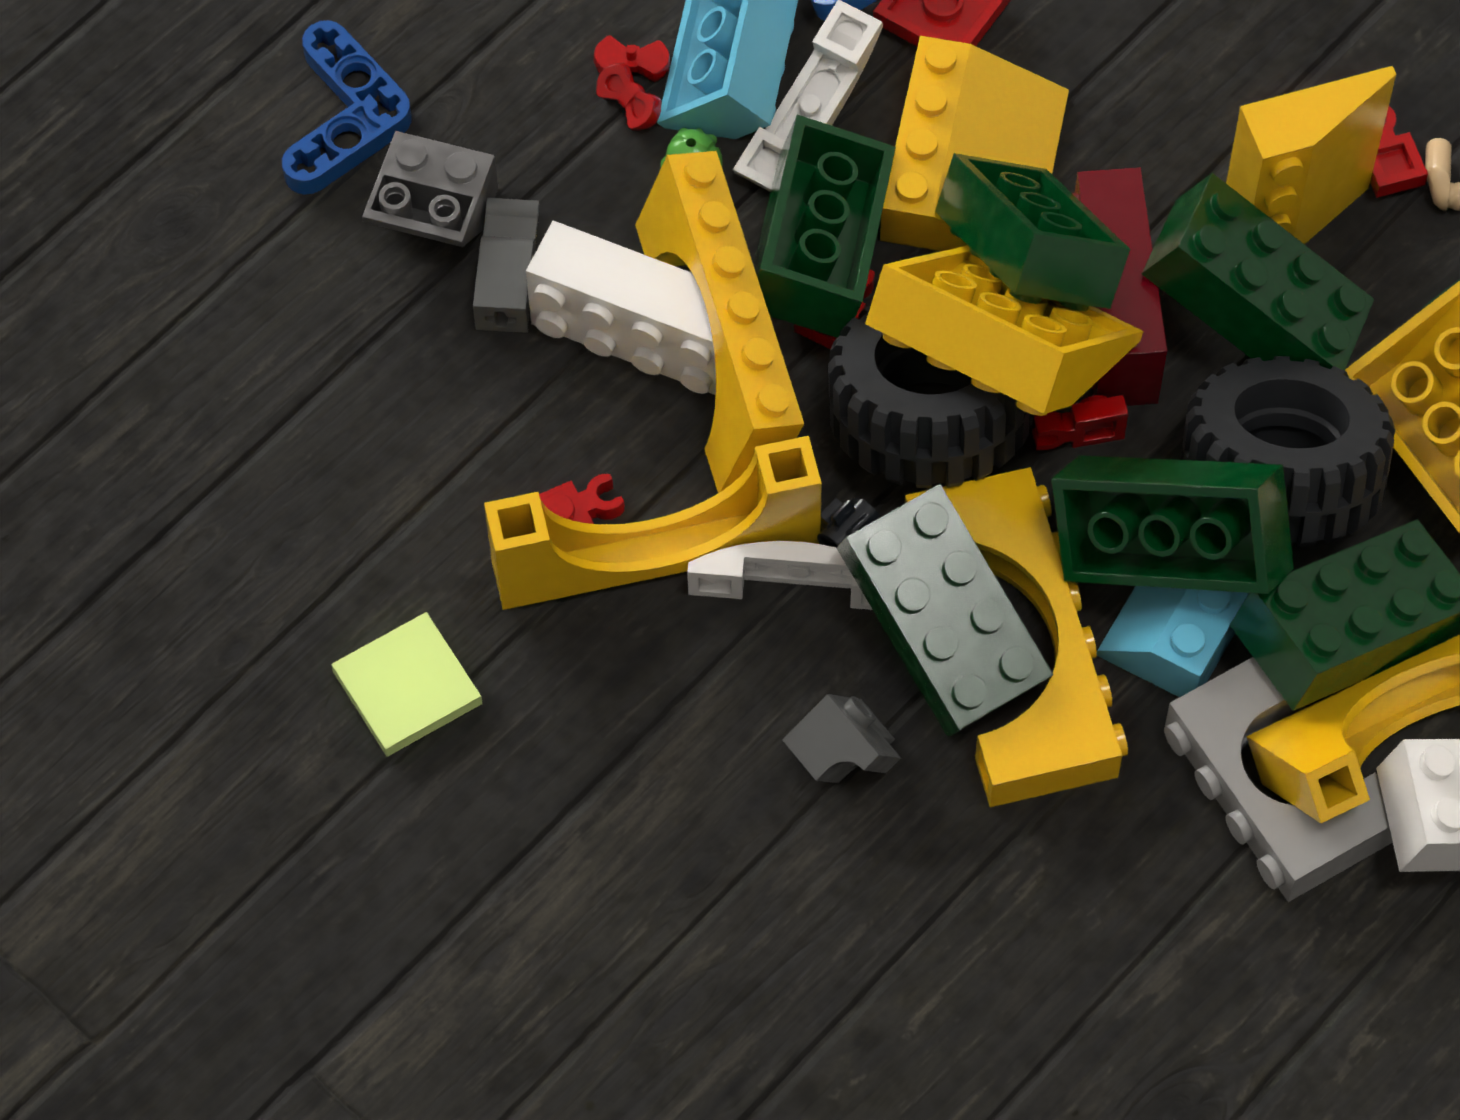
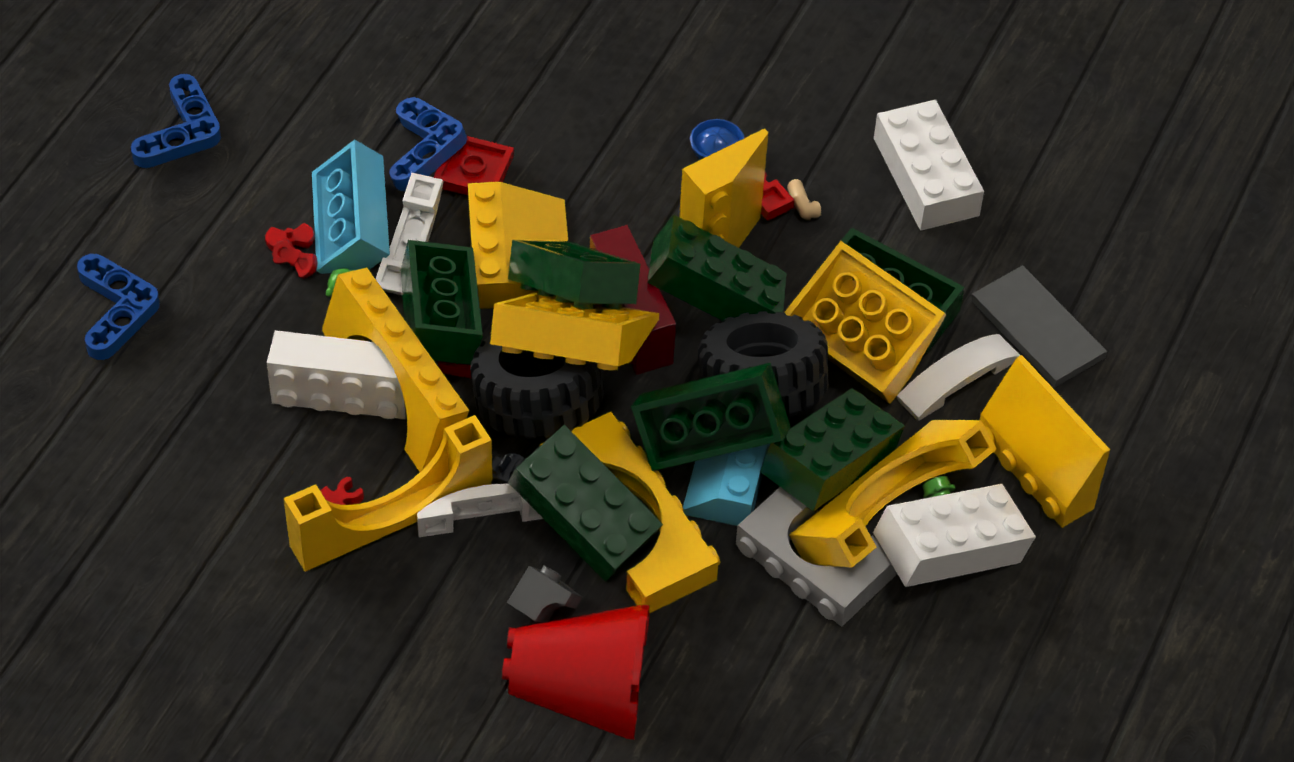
camera: 20 degrees left, 10 degrees down
yellowish green tile [331,612,482,757] -> none
flat silver slope [362,131,498,247] -> none
dark grey piece [473,198,540,333] -> none
red plate [1032,395,1128,450] -> none
none -> red cone [502,604,650,740]
none -> blue hat [690,119,744,160]

